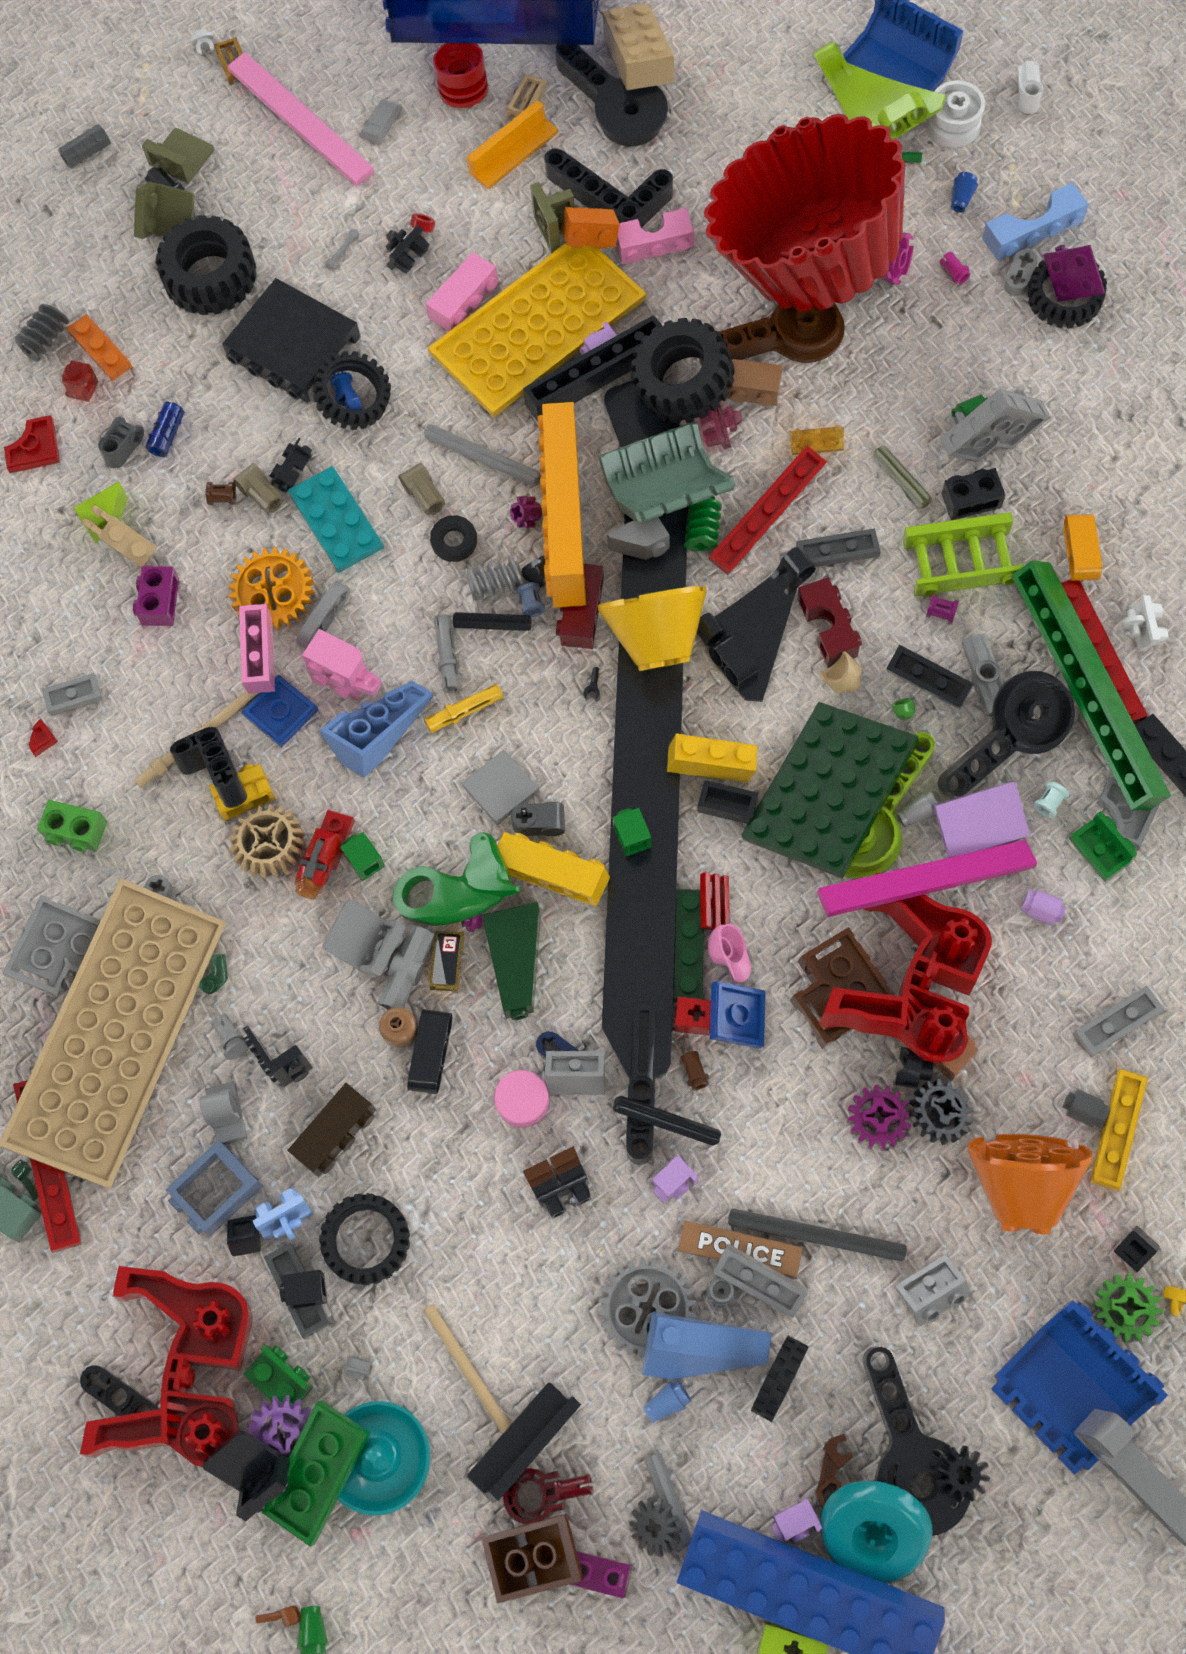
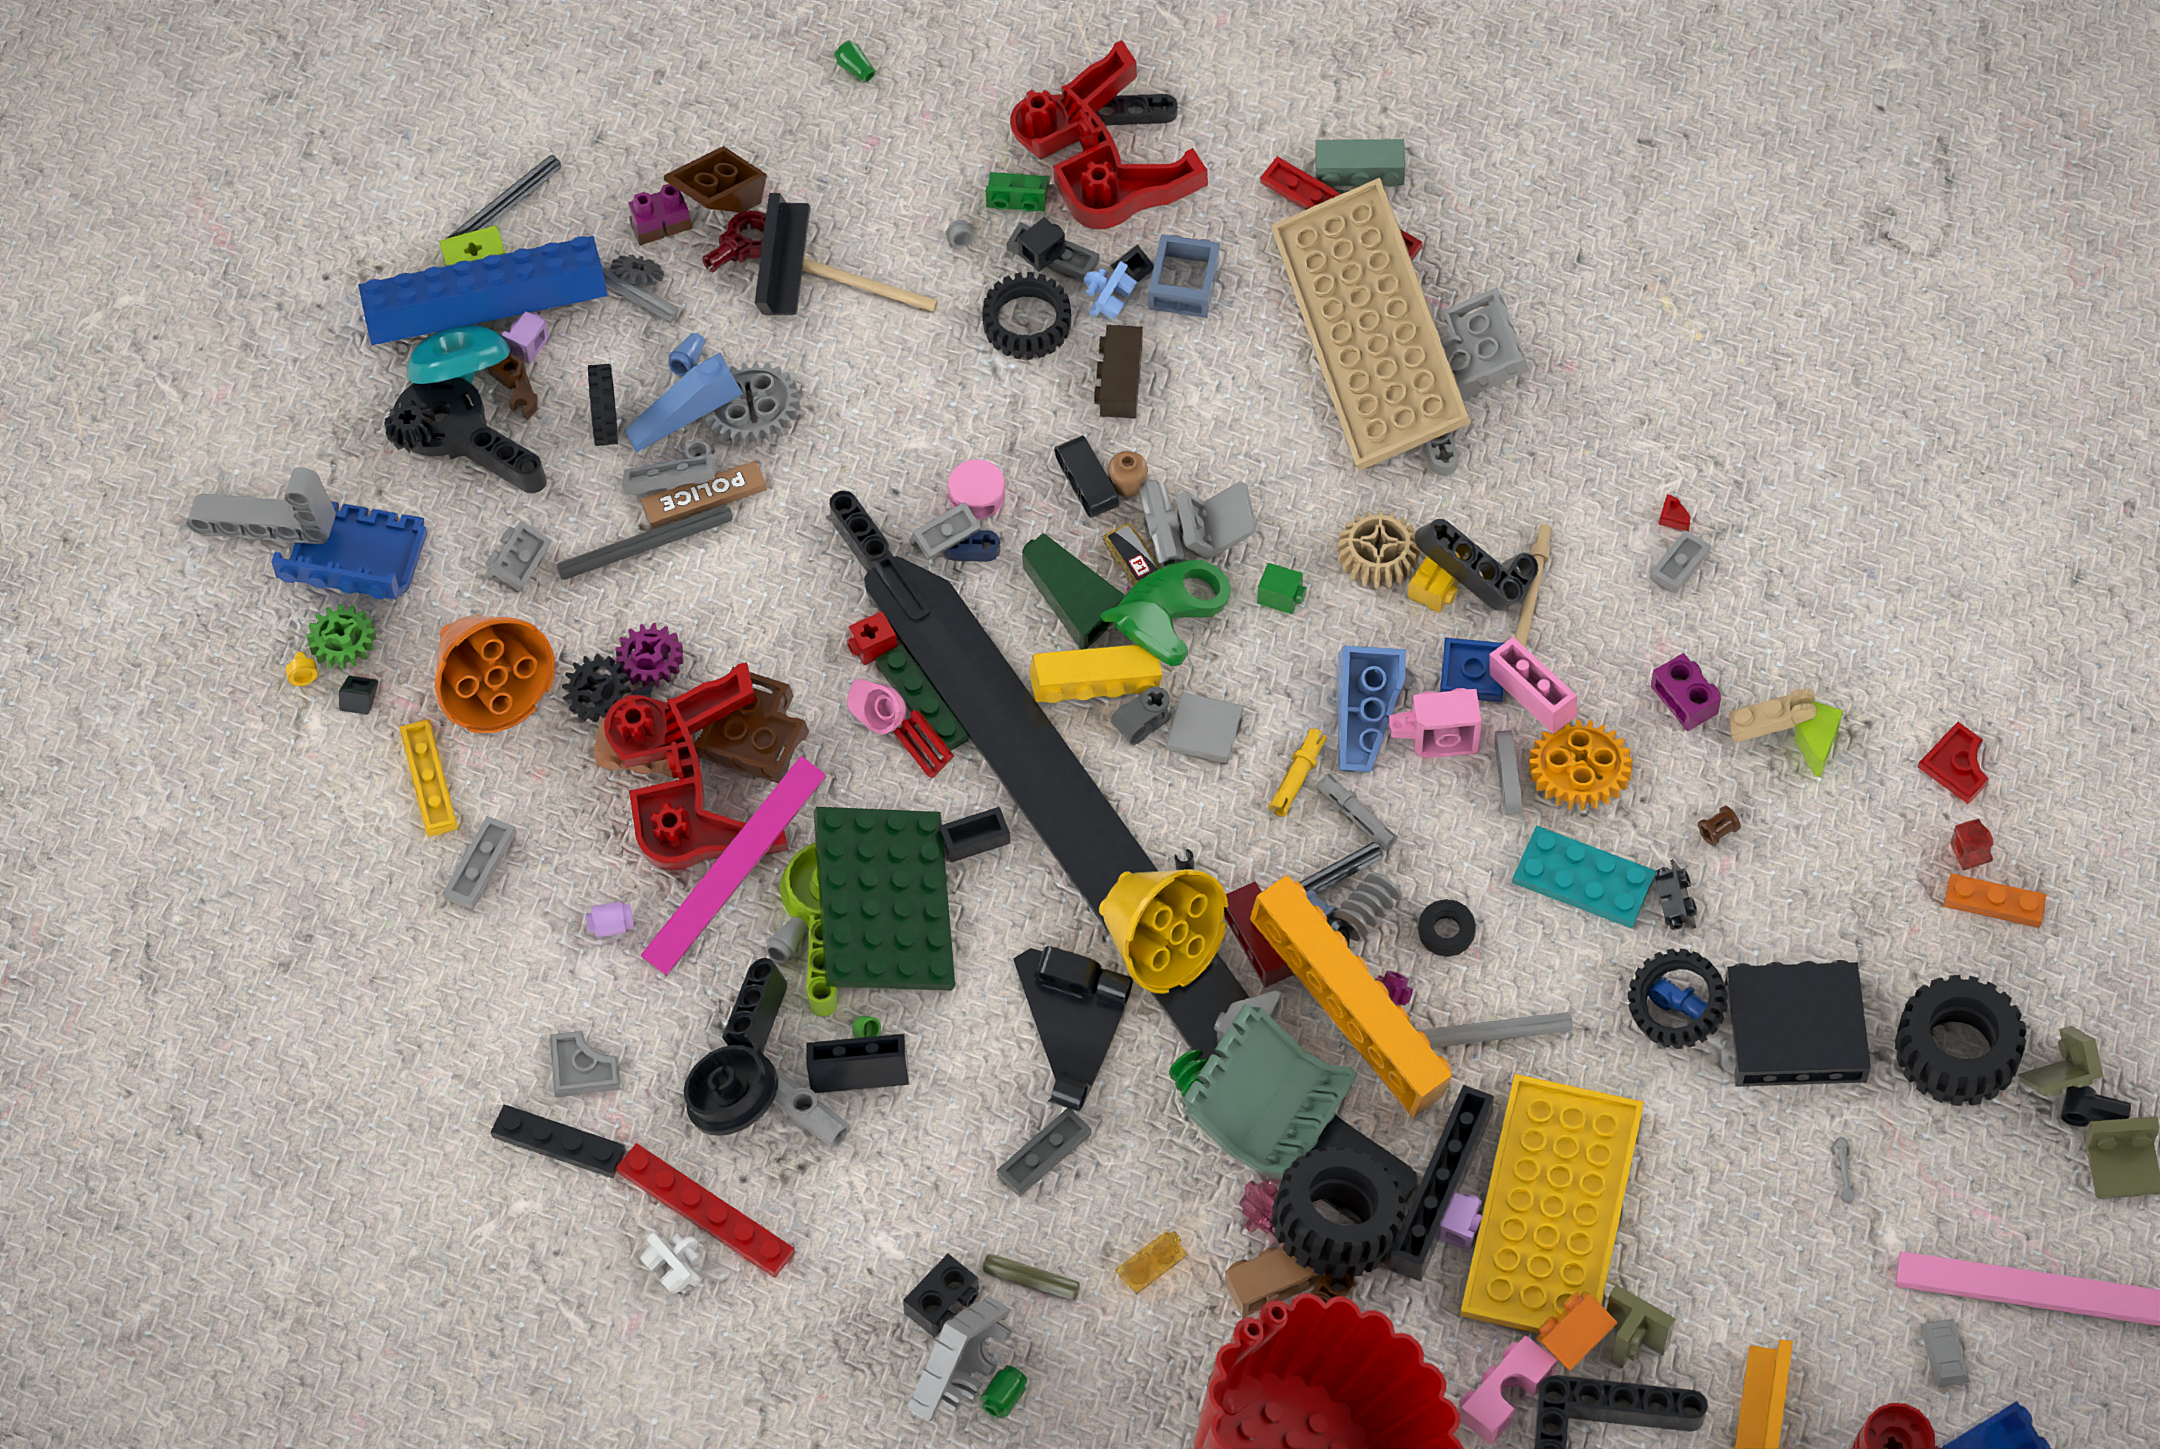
camera: 140 degrees right, 10 degrees down
dark grey piece [15,304,69,361] -> none
bright green brick [37,799,108,852] -> none
dark grey piece [98,416,144,468] -> none
clear blue axle [145,401,185,457] -> none
light grey tile [199,1081,248,1145] -> none
clear green arm [200,954,228,994] -> none
black bracket [203,1431,290,1522] -> none
light grey pin [211,1014,249,1060] -> none
dark tan piece [233,463,284,514] -> none
black bracket [243,1025,313,1087] -> none
medium lavender gear [248,1395,310,1458] -> none
dark orange hand [255,1605,301,1628] -> none
green tile [261,1400,371,1547] -> none
red plate [294,810,355,899] -> none
teal hat [338,1401,430,1516] -> none
black hips [385,225,430,274] -> none
dark tan piece [398,463,446,515] -> none
red tile [410,213,436,232] -> none
bright pink brick [426,252,498,331] -> none
black hips [523,1146,591,1219] -> none
green brick [613,808,652,857] -> none
black axle [613,1095,721,1146] -> none
lavender brick [652,1155,699,1204] -> none
yellow brick [667,734,758,783] -> none
reddish brown pin [680,1051,710,1091] -> none
red plate [708,445,827,575] -> none
blue tile [710,981,765,1049] -> none
dark red arch [797,577,862,668] -> none
tan piece [820,652,862,693] -> none
lime fence [903,512,1024,597] -> none
magenta bush [926,594,959,624] -> none
lavender tile [933,781,1030,858] -> none
green brick [1012,560,1171,811] -> none
light aqua bush [1033,781,1069,819] -> none
dark grey brick [1062,1089,1110,1128] -> none
light orange beam [1064,514,1102,581] -> none
green bracket [1069,811,1137,882] -> none

